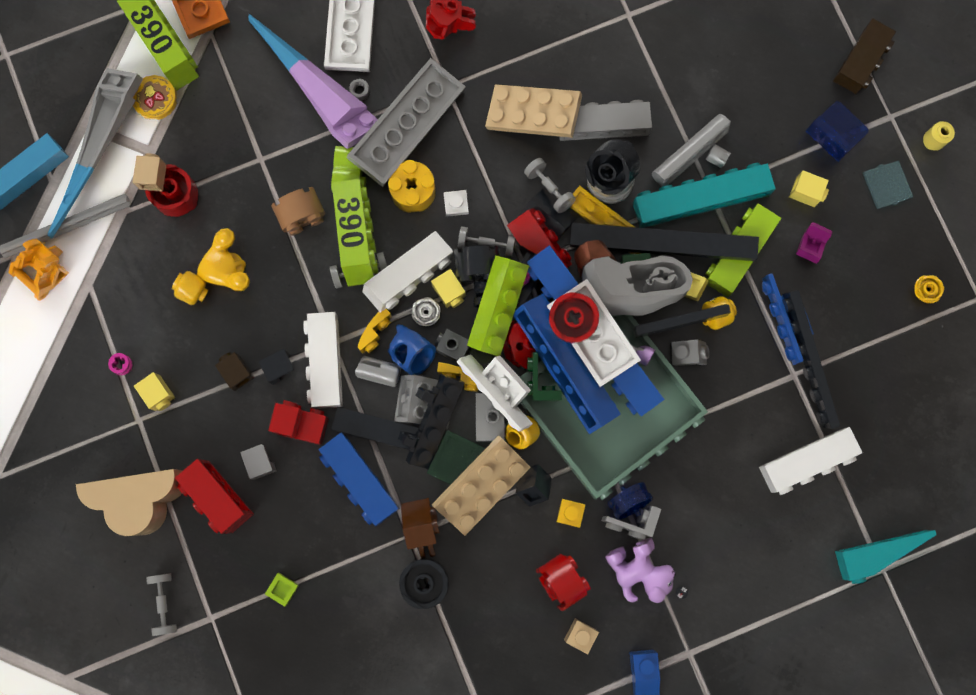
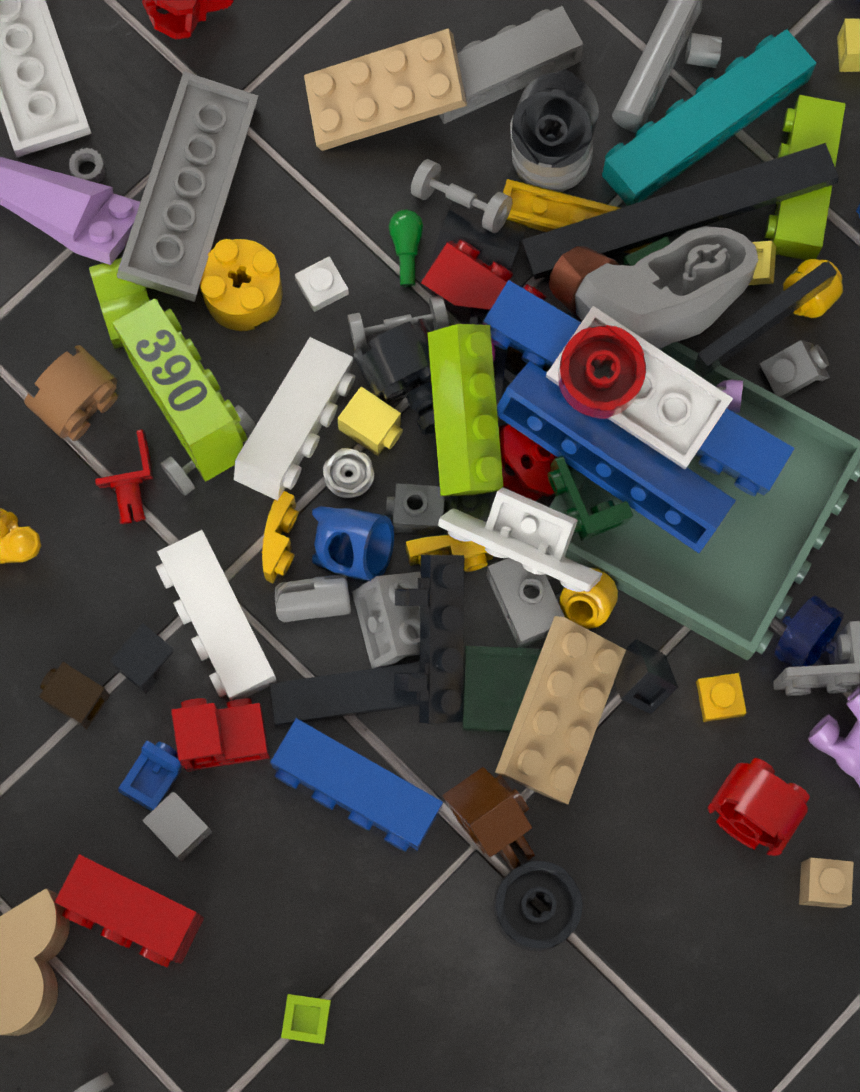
camera: 25 degrees left, 5 degrees down
none -> red bracket [95,429,154,524]
none -> blue bracket [118,741,182,812]
none -> green piece [389,209,423,287]

